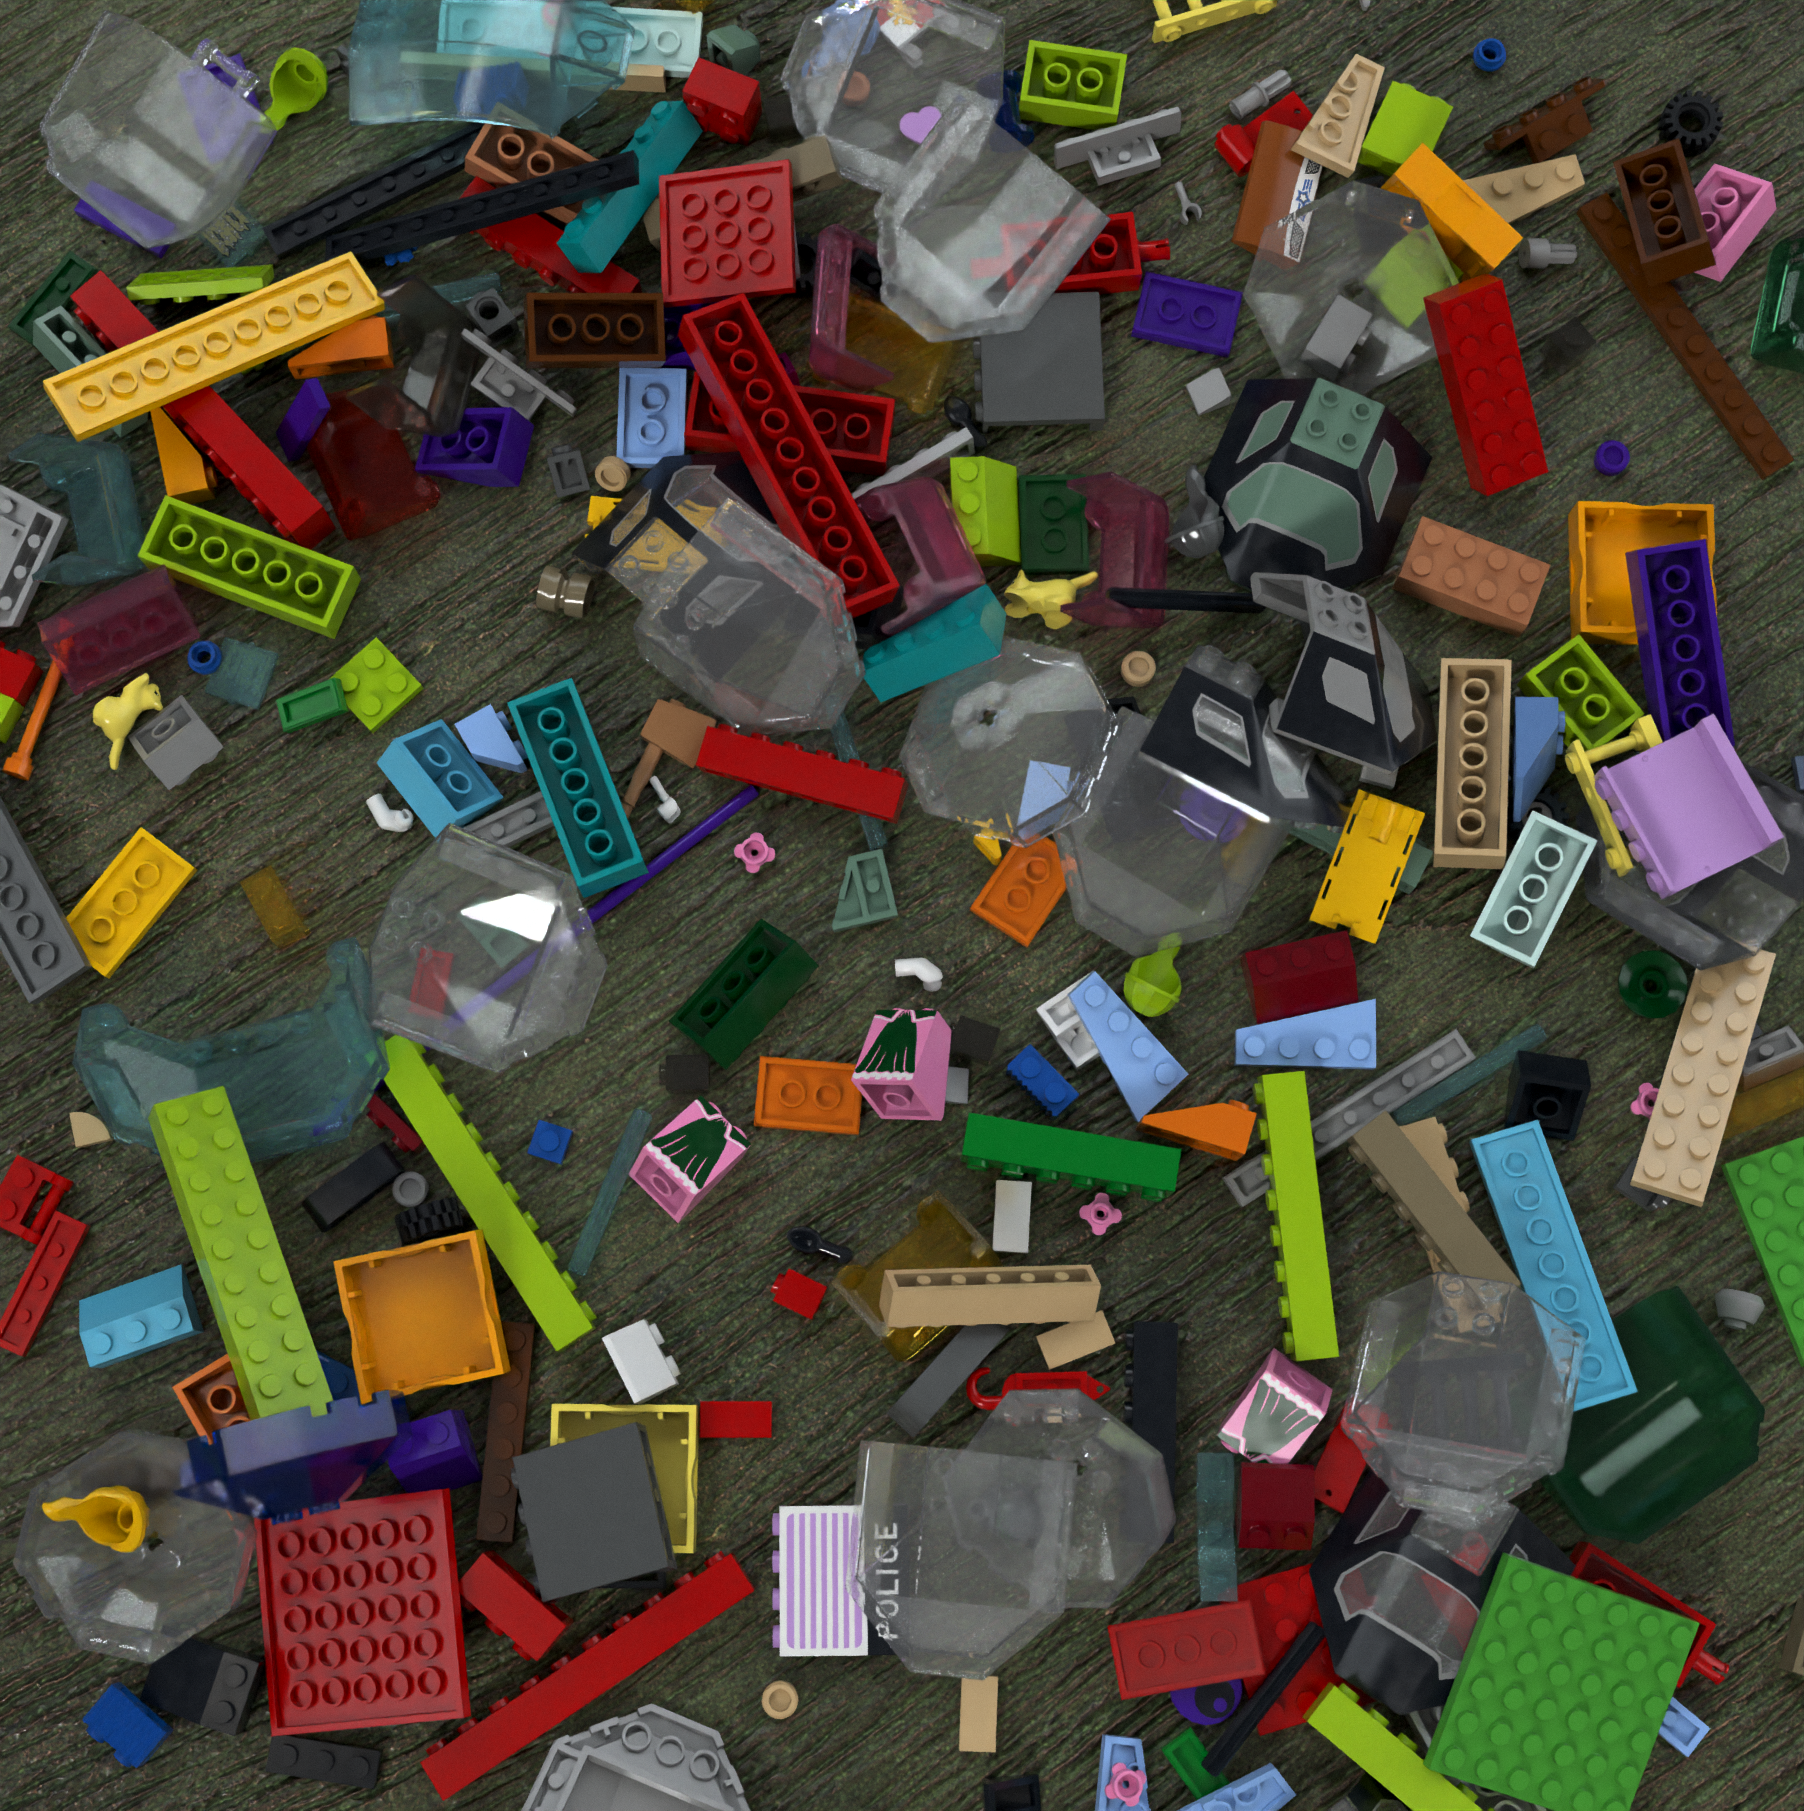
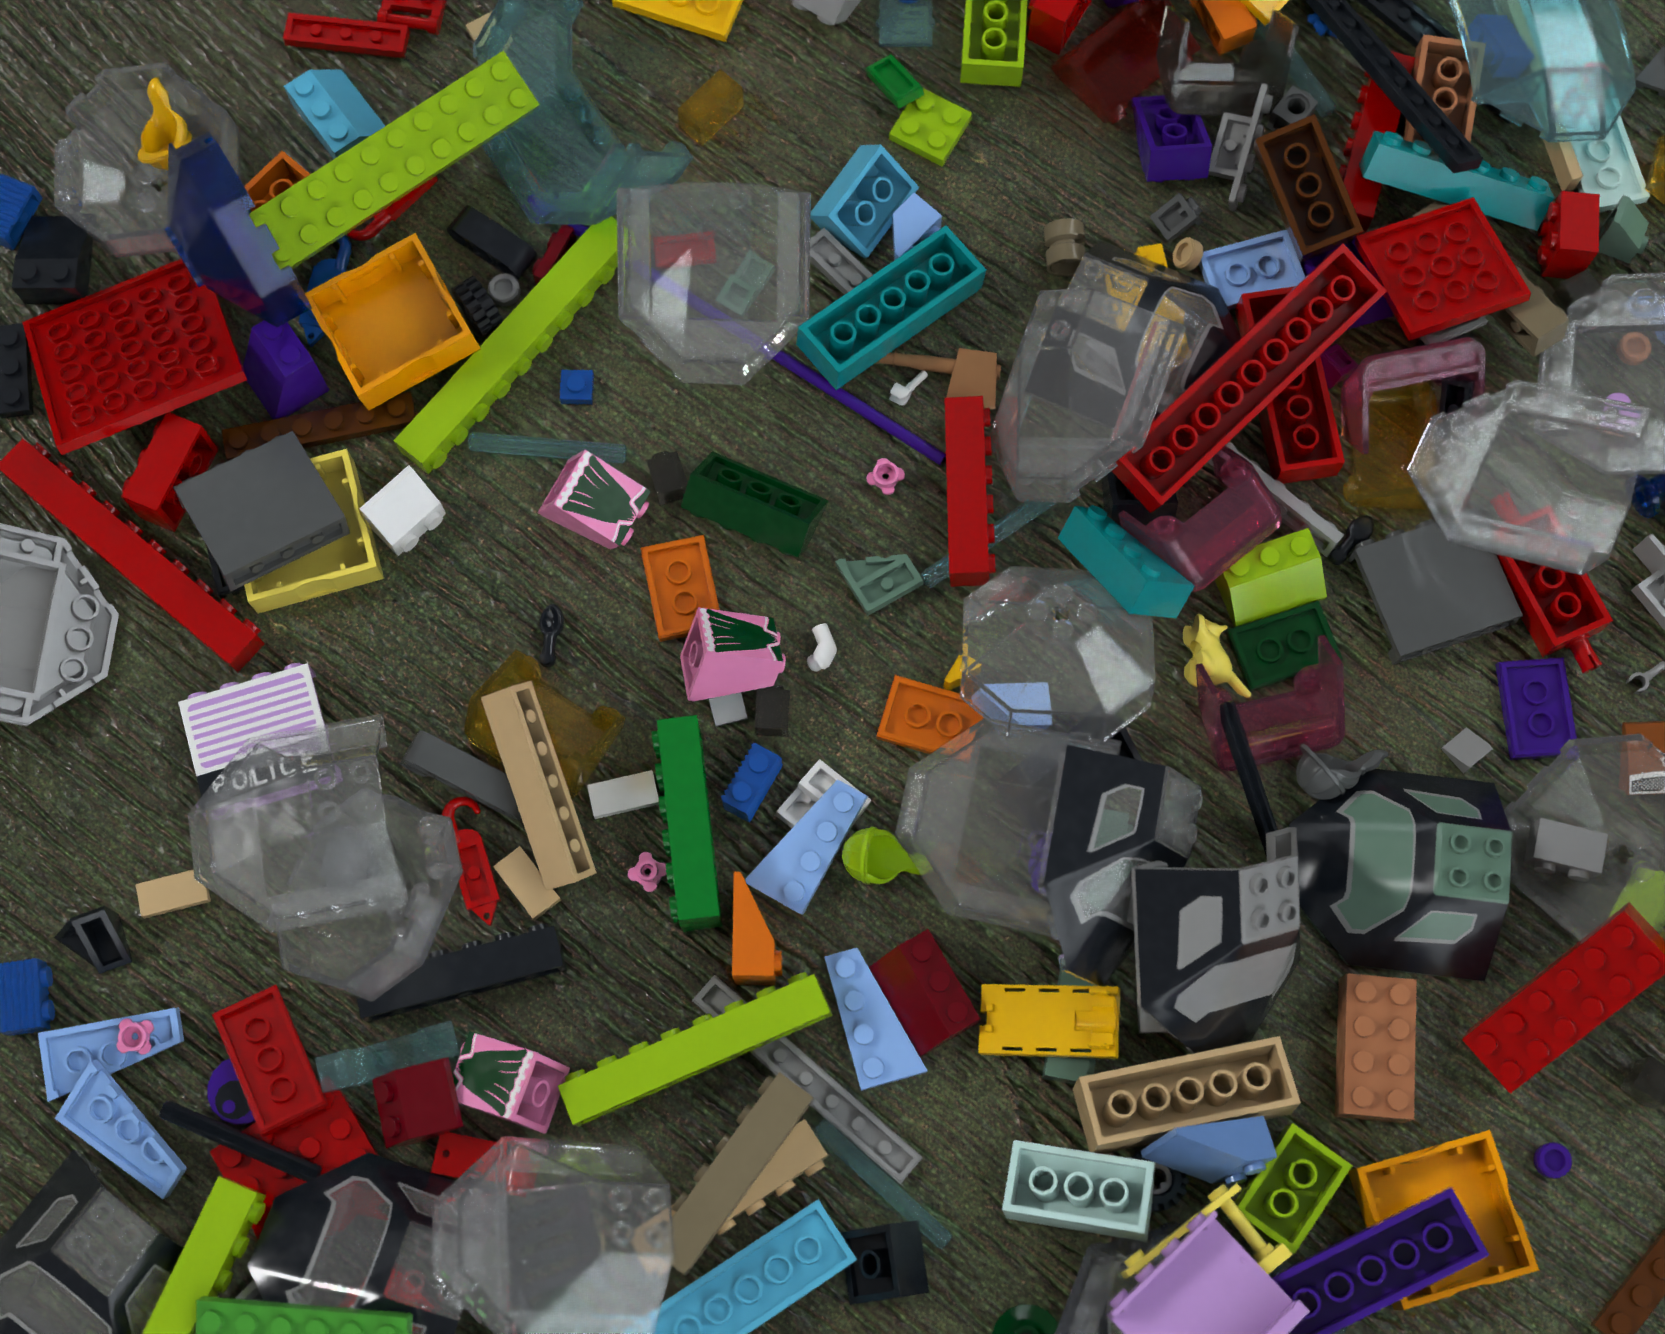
camera: 75 degrees right, 5 degrees down
white arm [366,794,414,832] -> none
red tile [700,1401,772,1438] -> none
tan tile [762,1680,799,1719] -> none
red brick [770,1268,828,1321] -> none
tan tile [1121,651,1156,687] -> none
green tile [1160,1726,1230,1800] -> none

